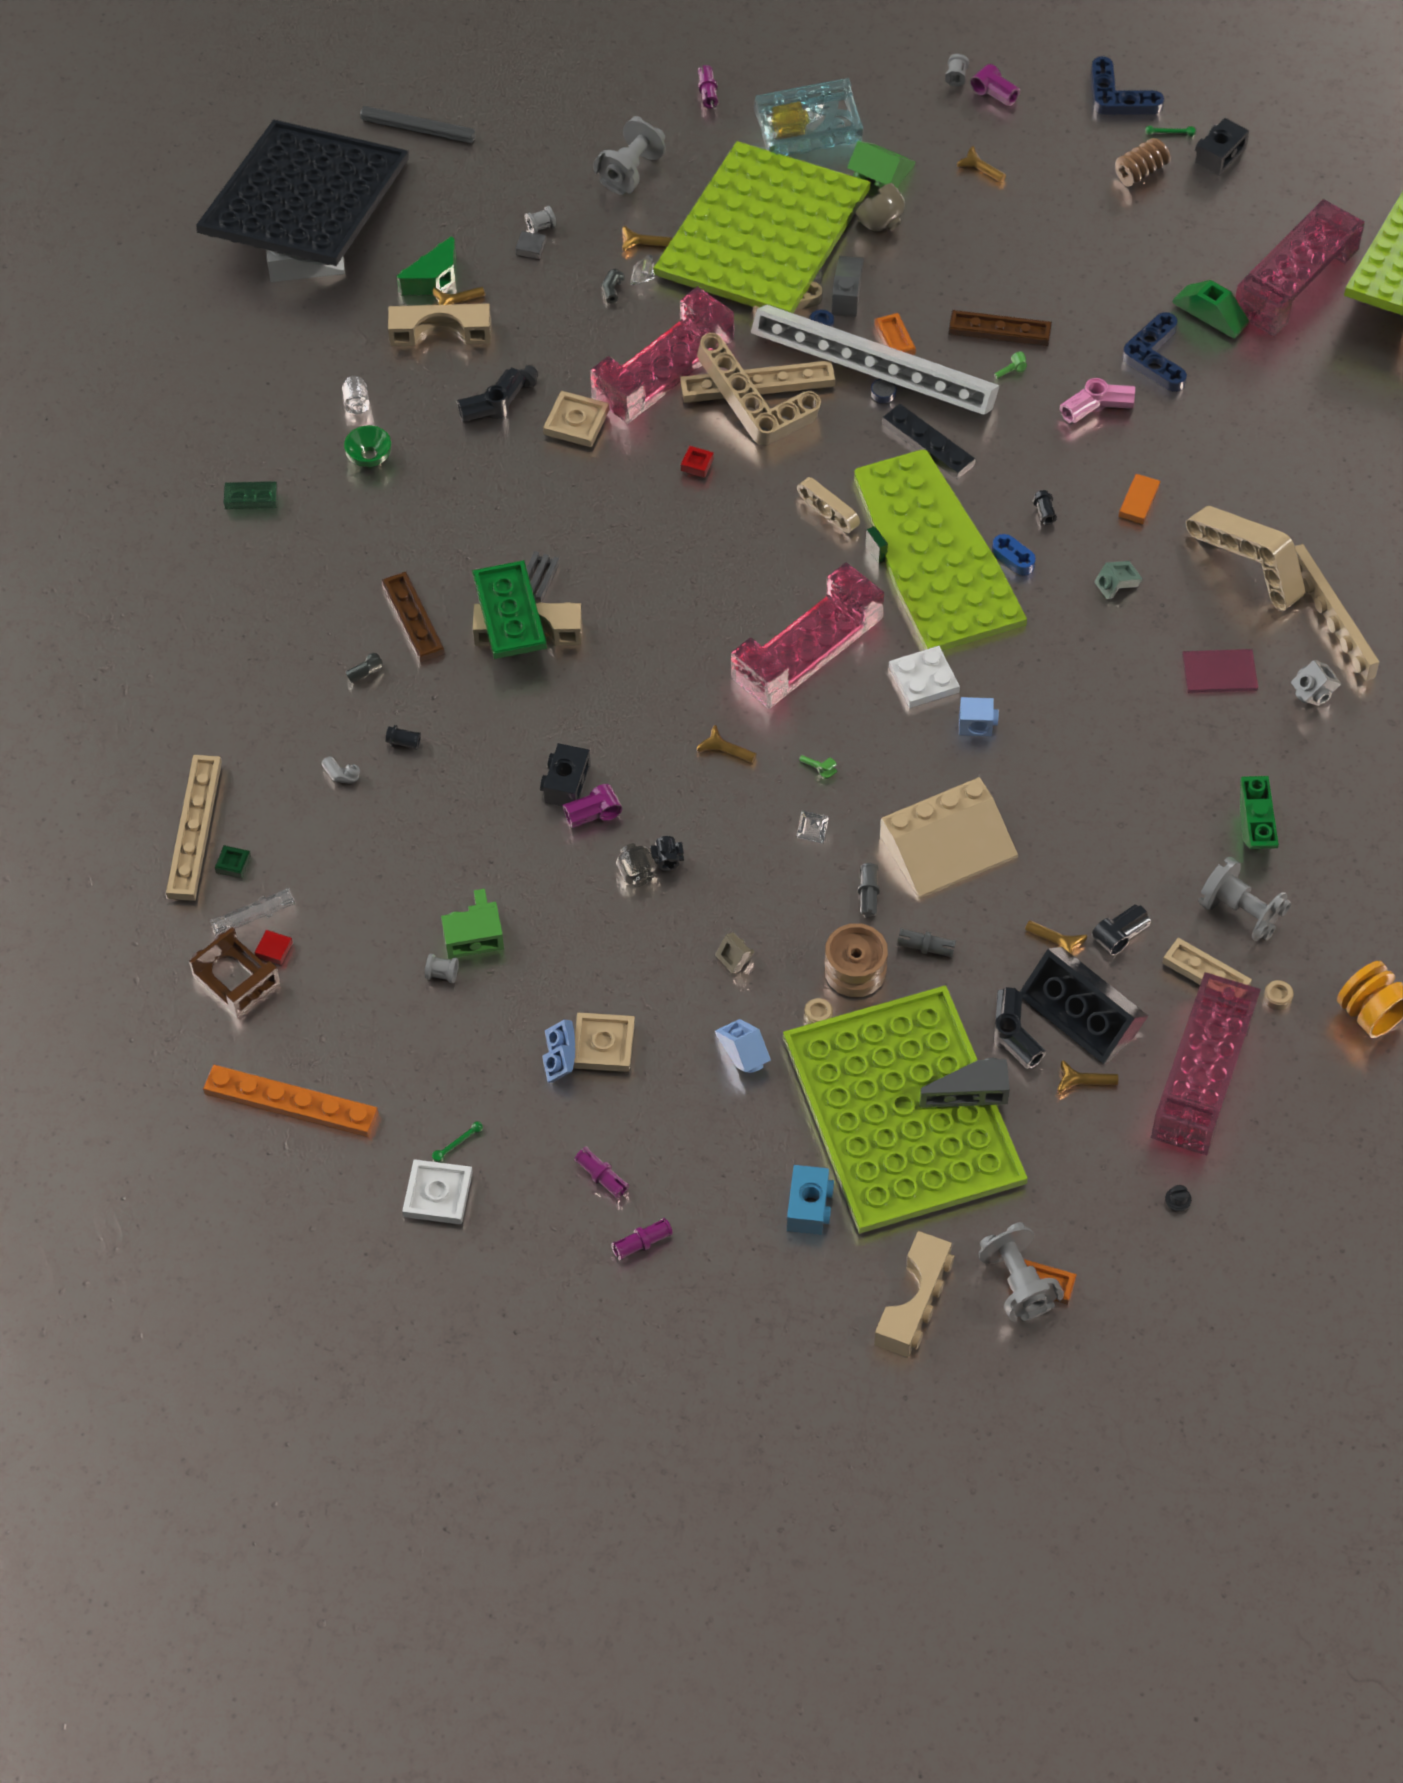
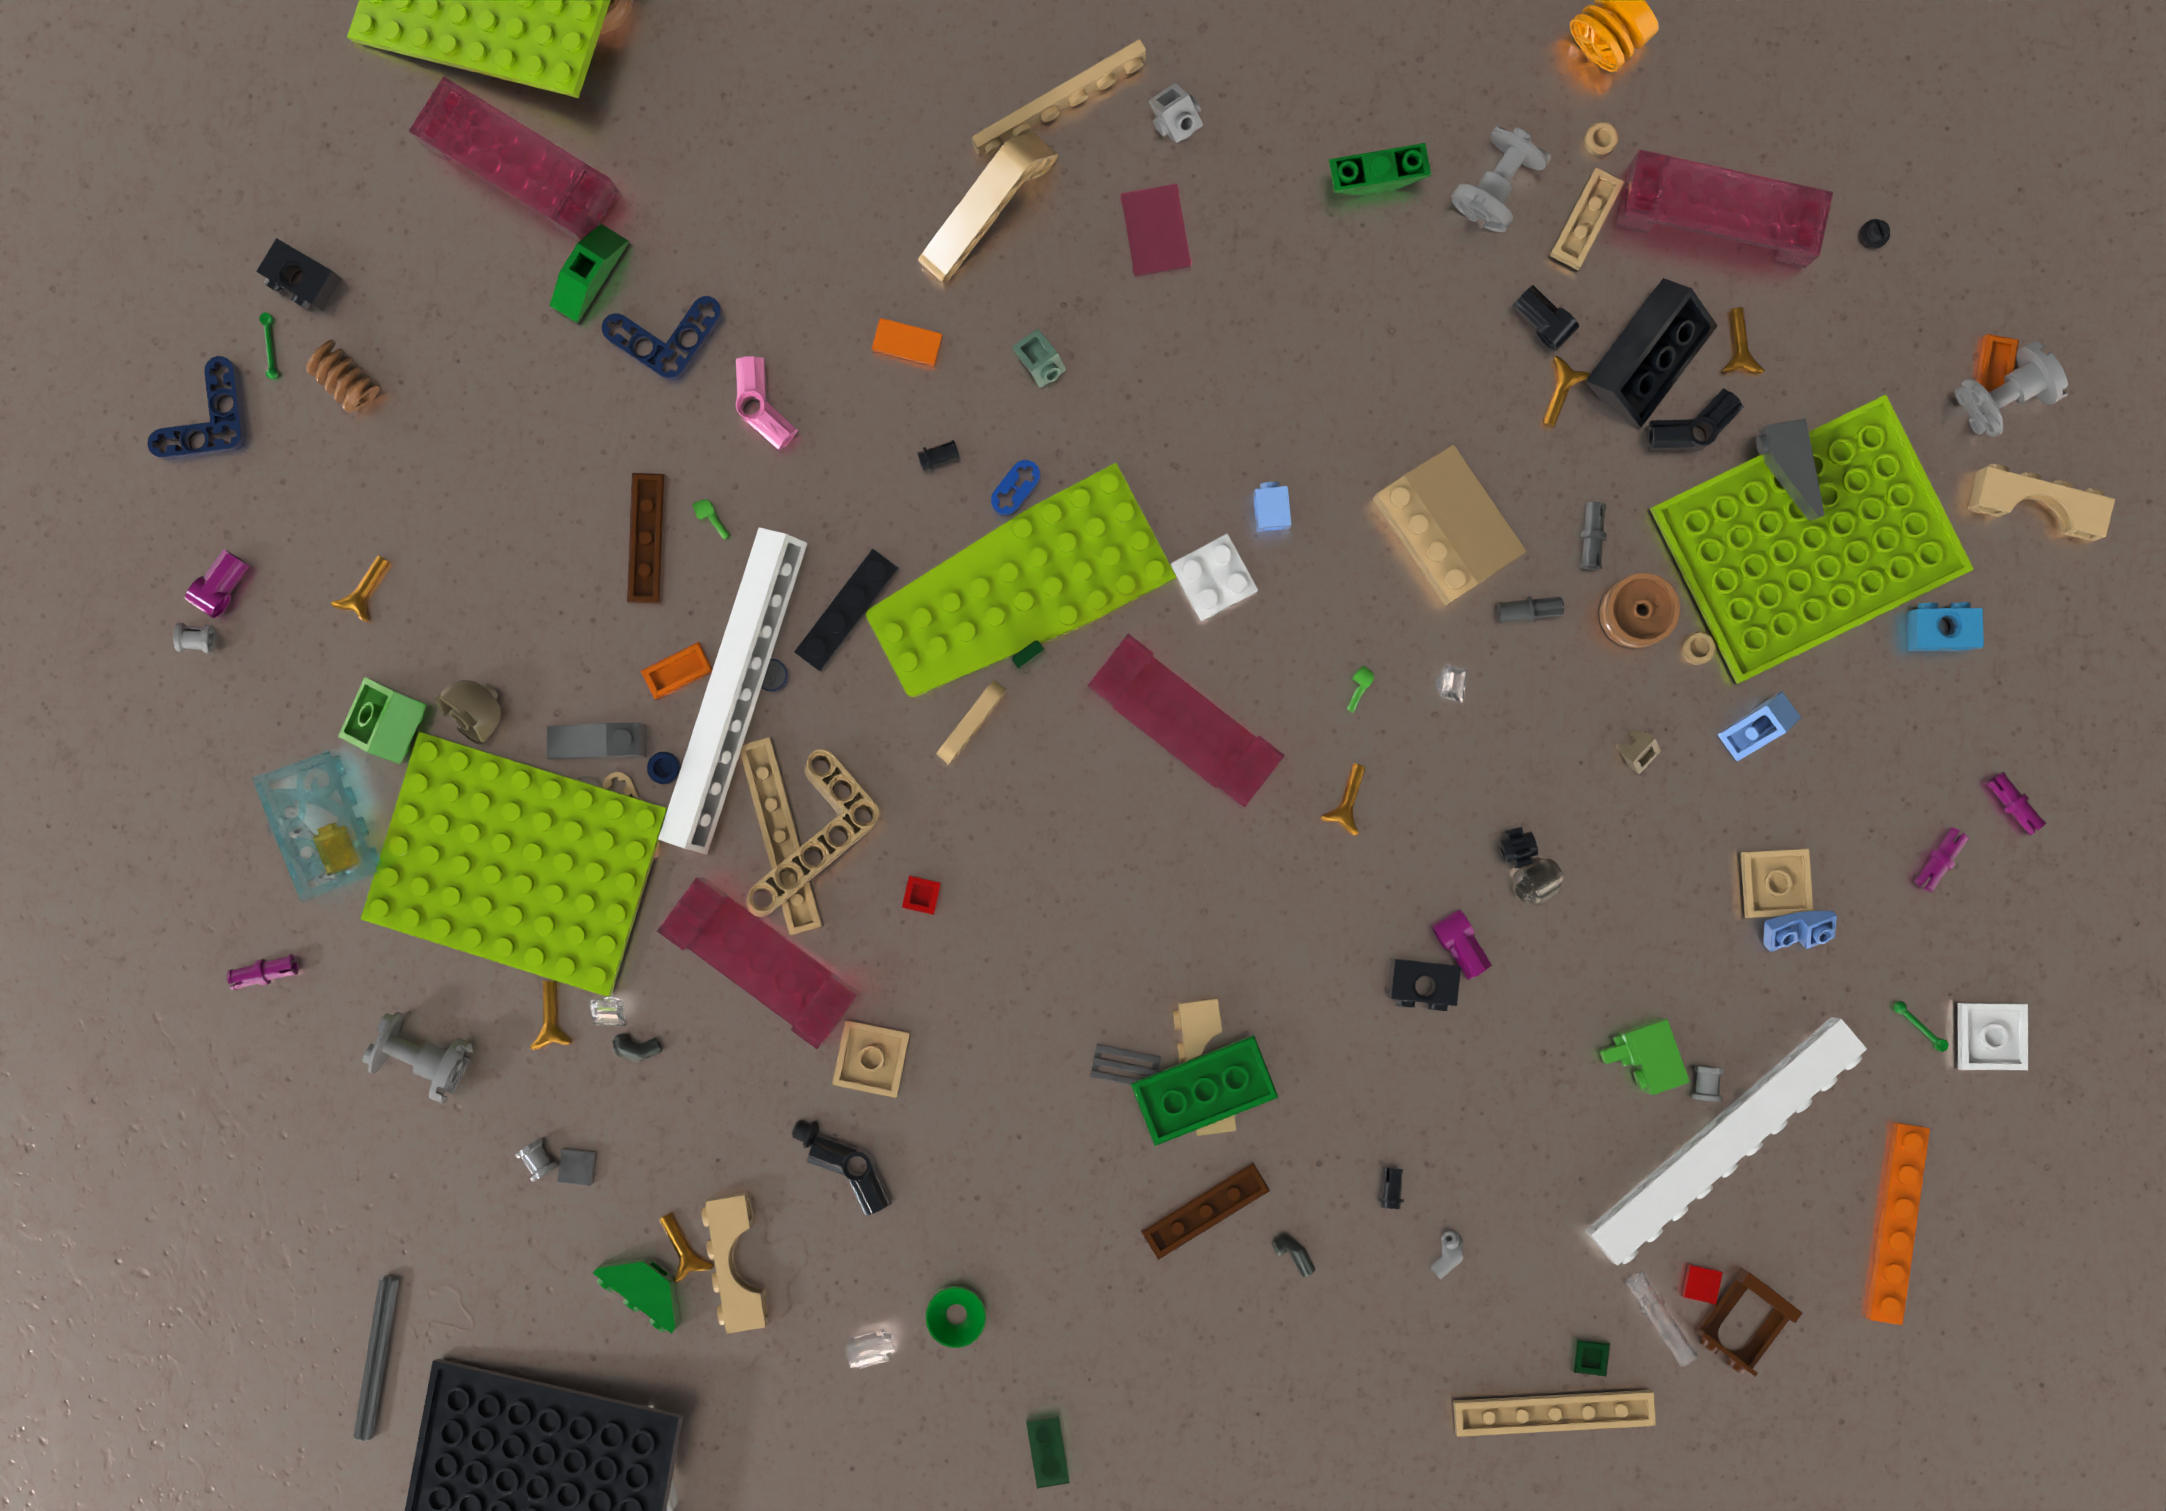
camera: 95 degrees left, 30 degrees up
none -> white brick [1585,1017,1867,1266]

